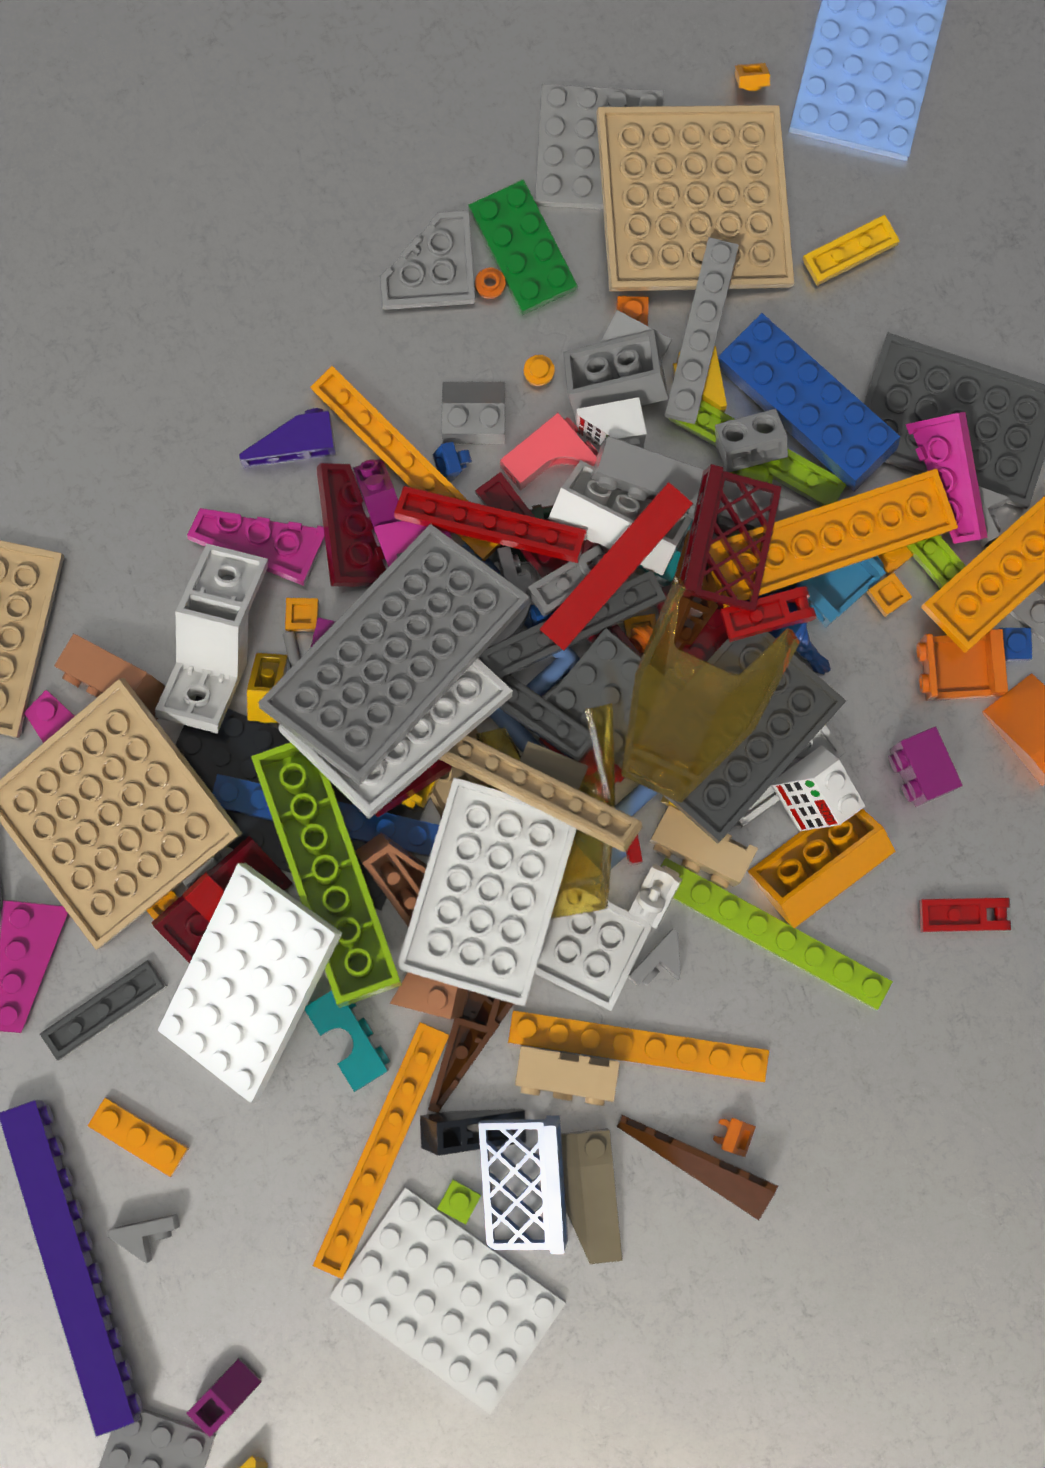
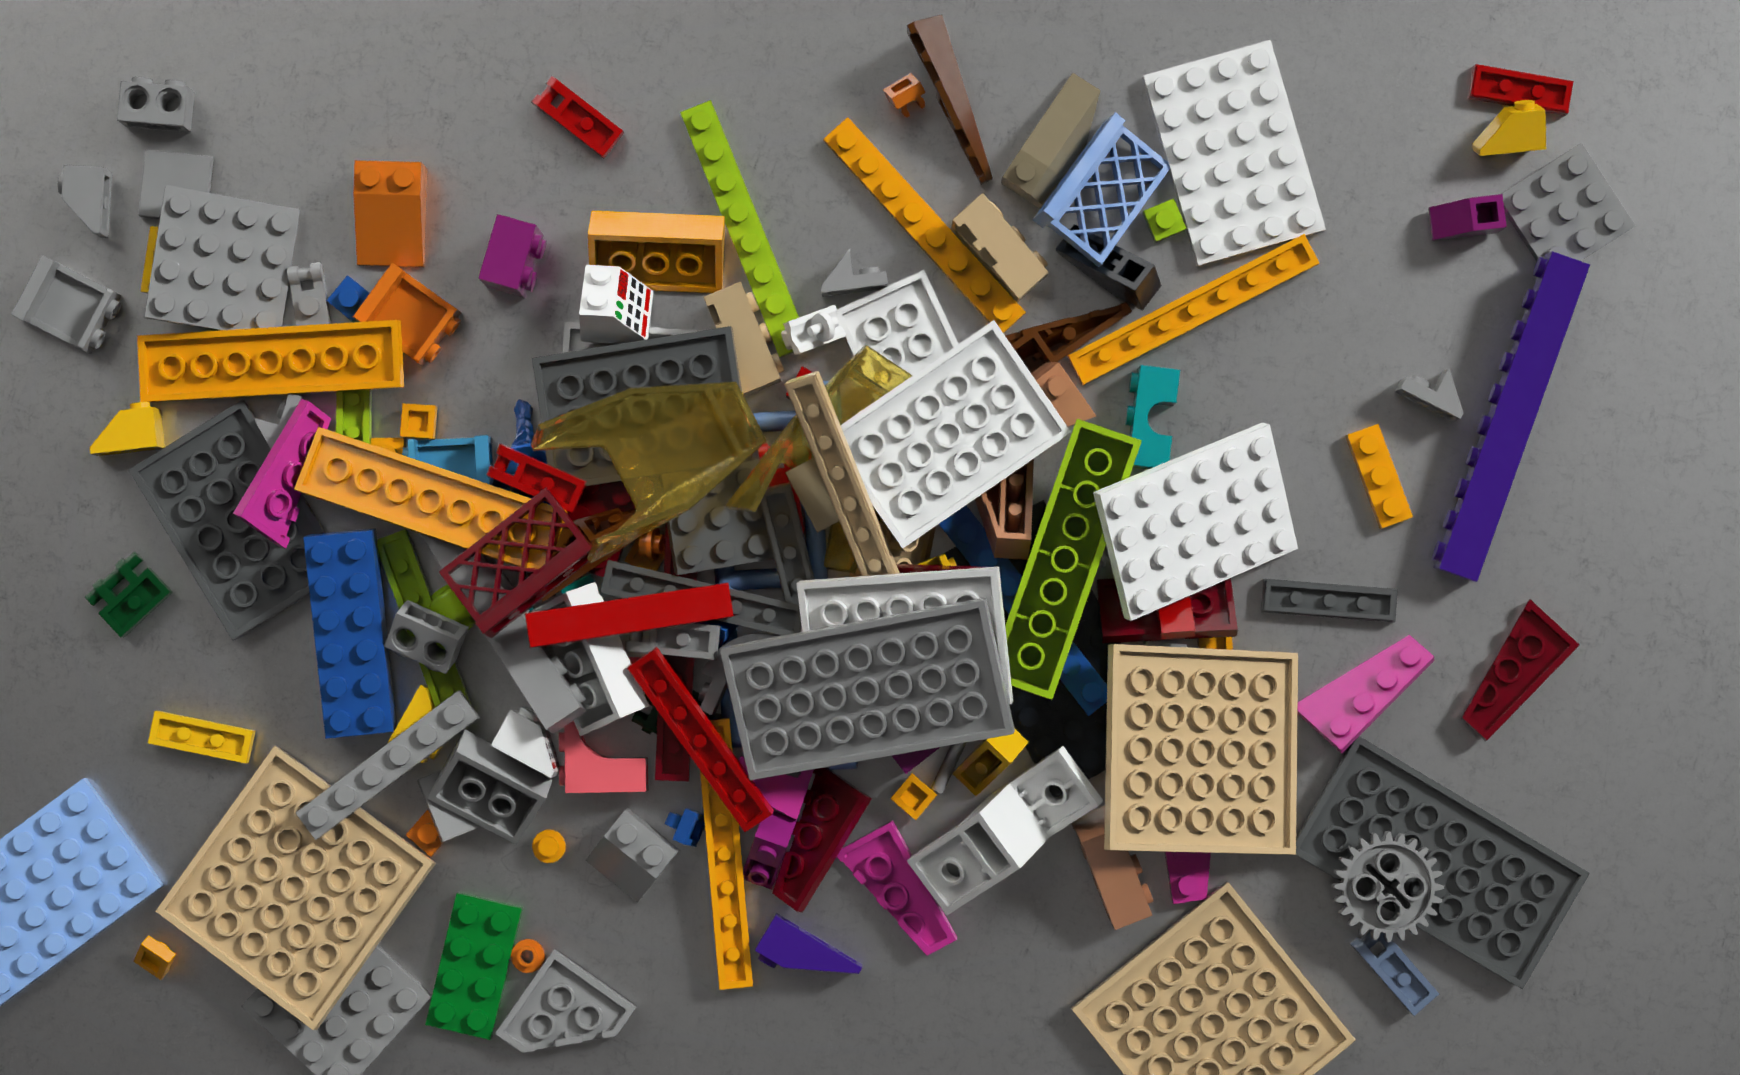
camera: 140 degrees left, 5 degrees up
none -> dark green plate [85,551,173,638]

